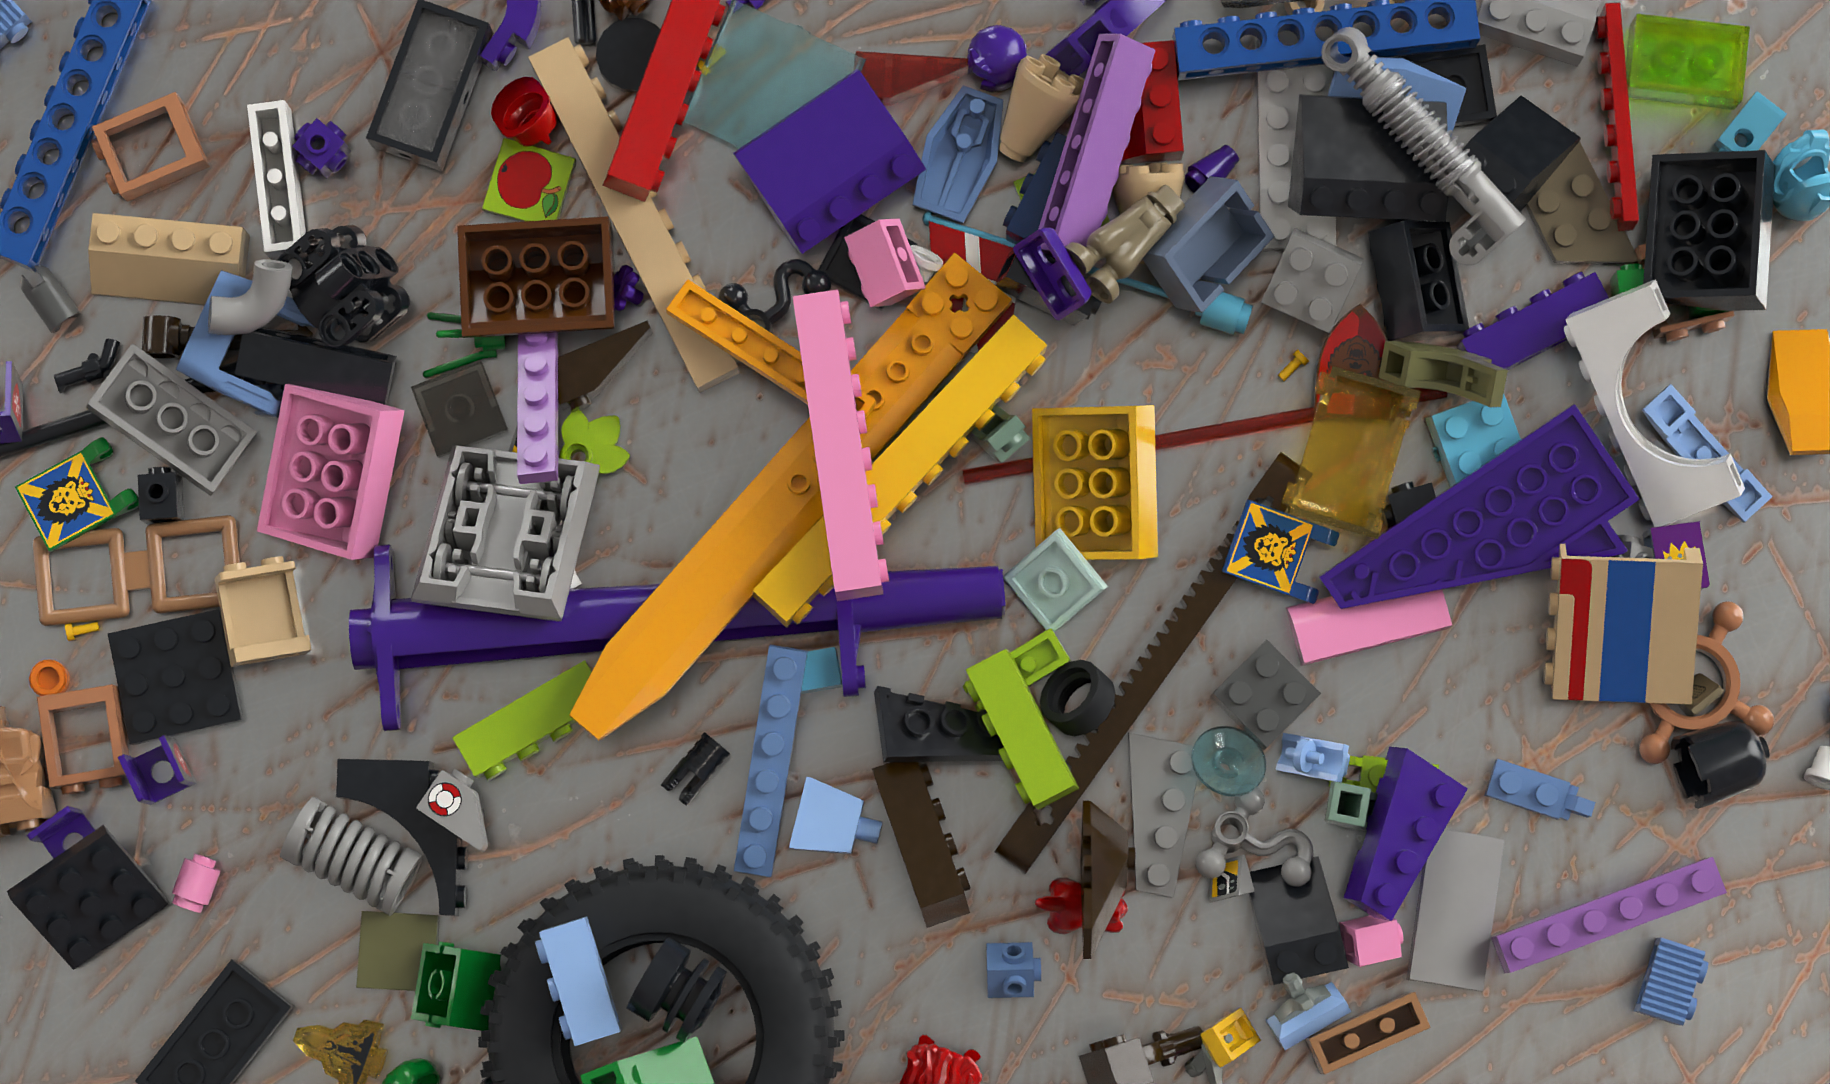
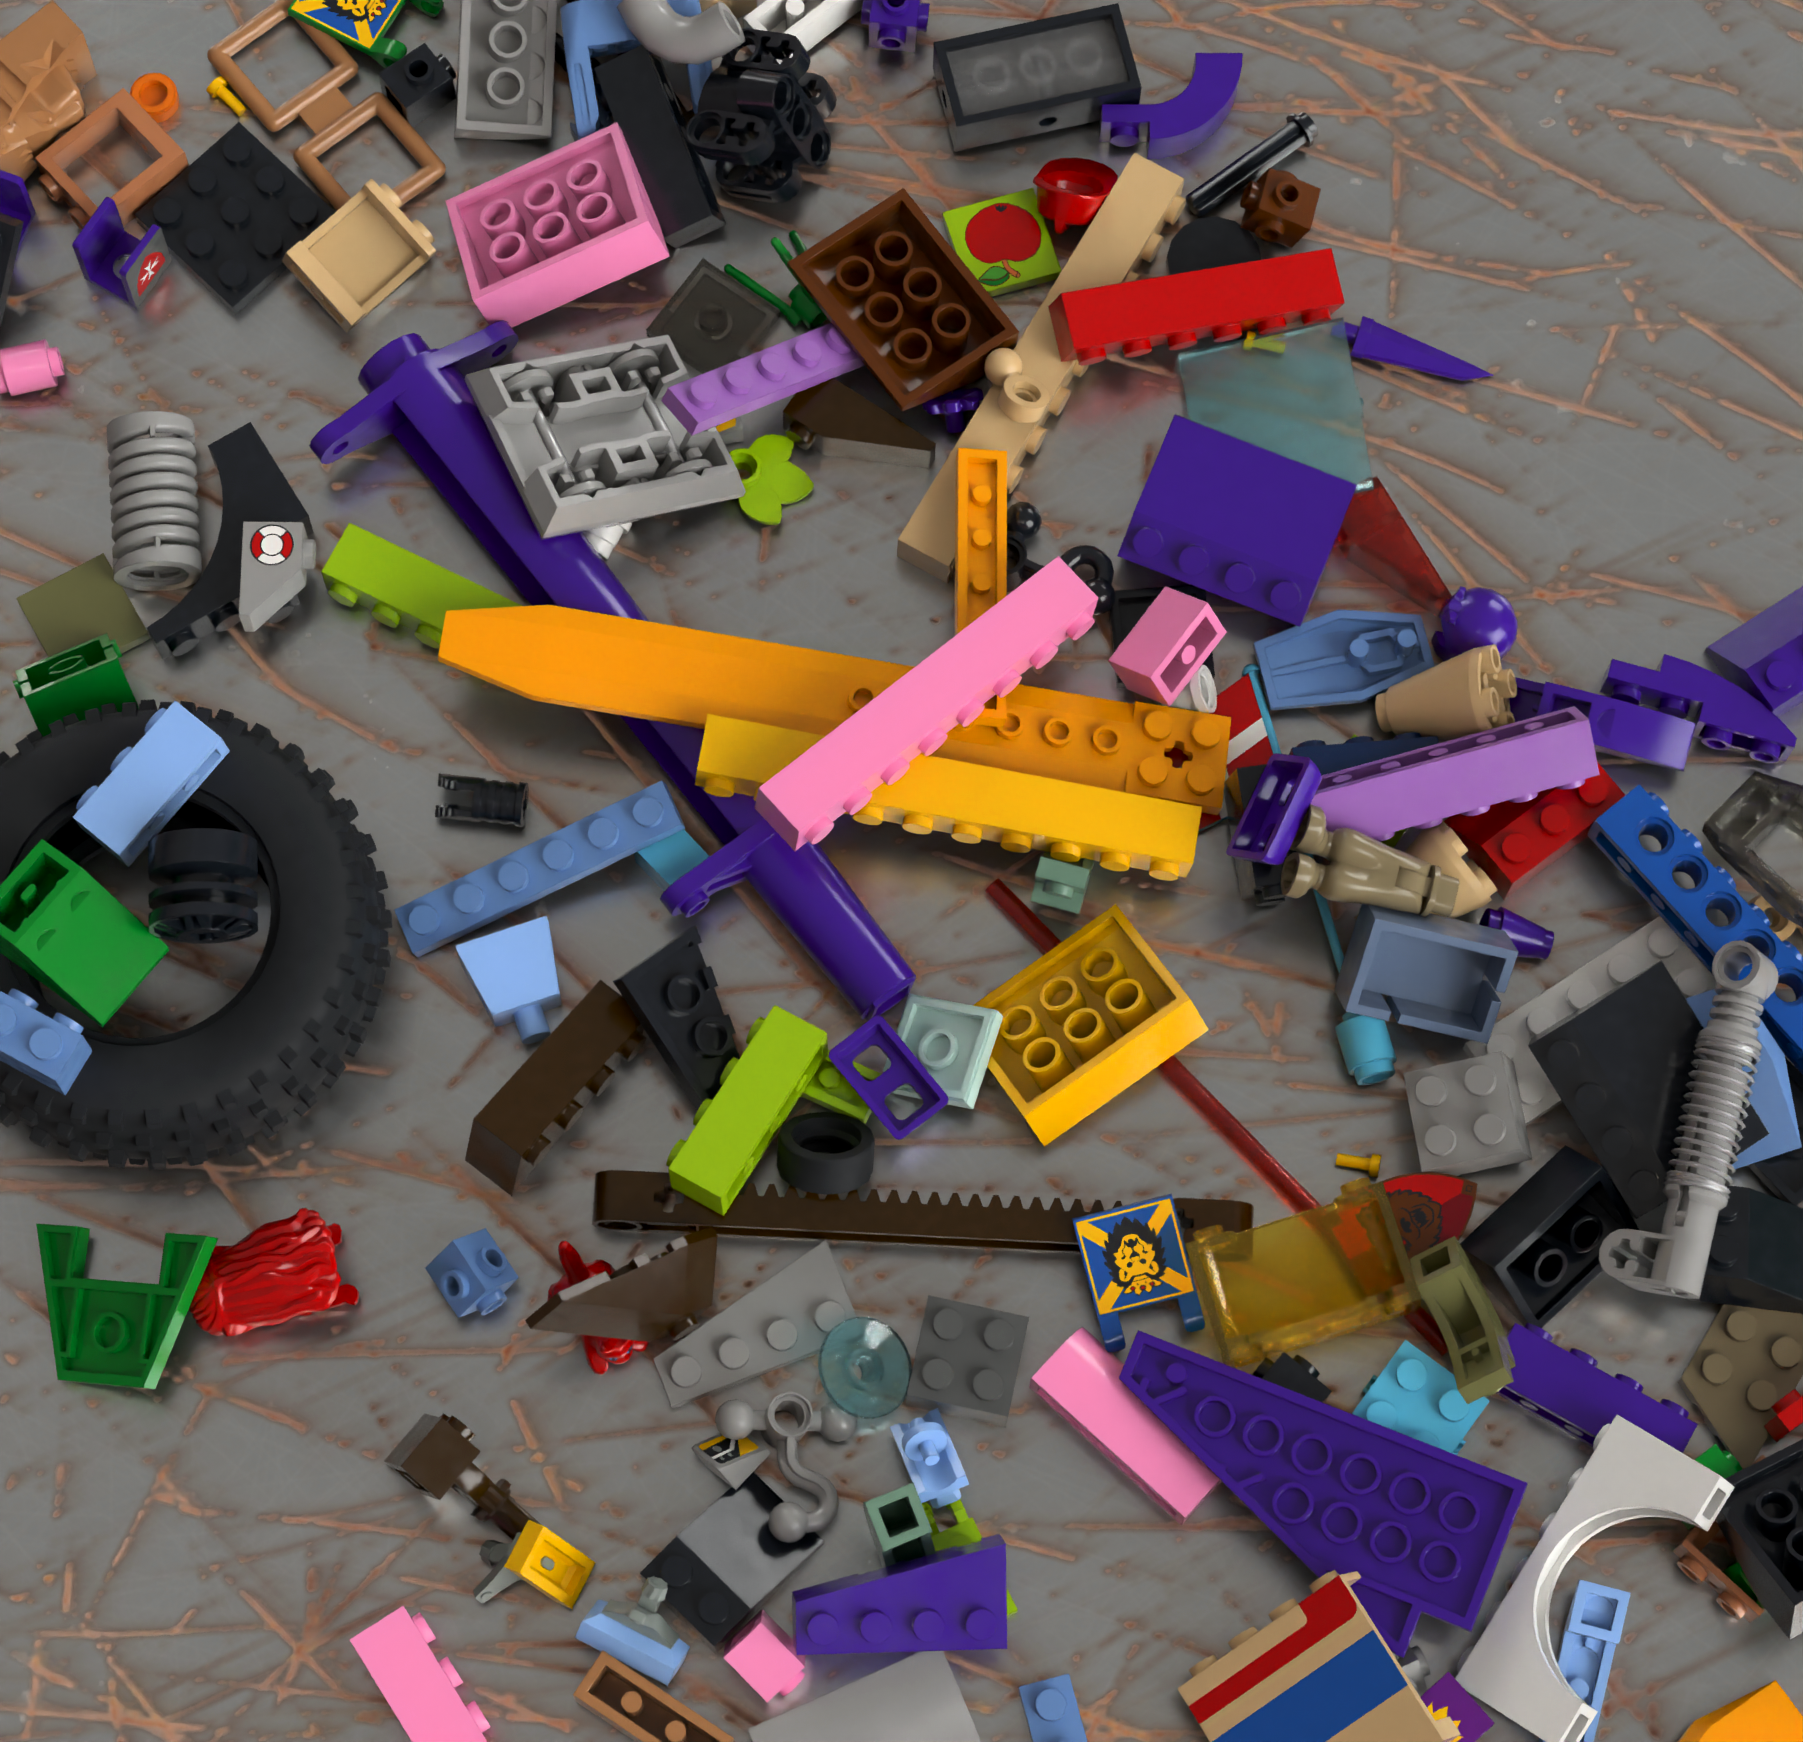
camera: 50 degrees right, 10 degrees down
none -> dark purple piece [829,1015,949,1140]
none -> tan plate [984,348,1050,423]

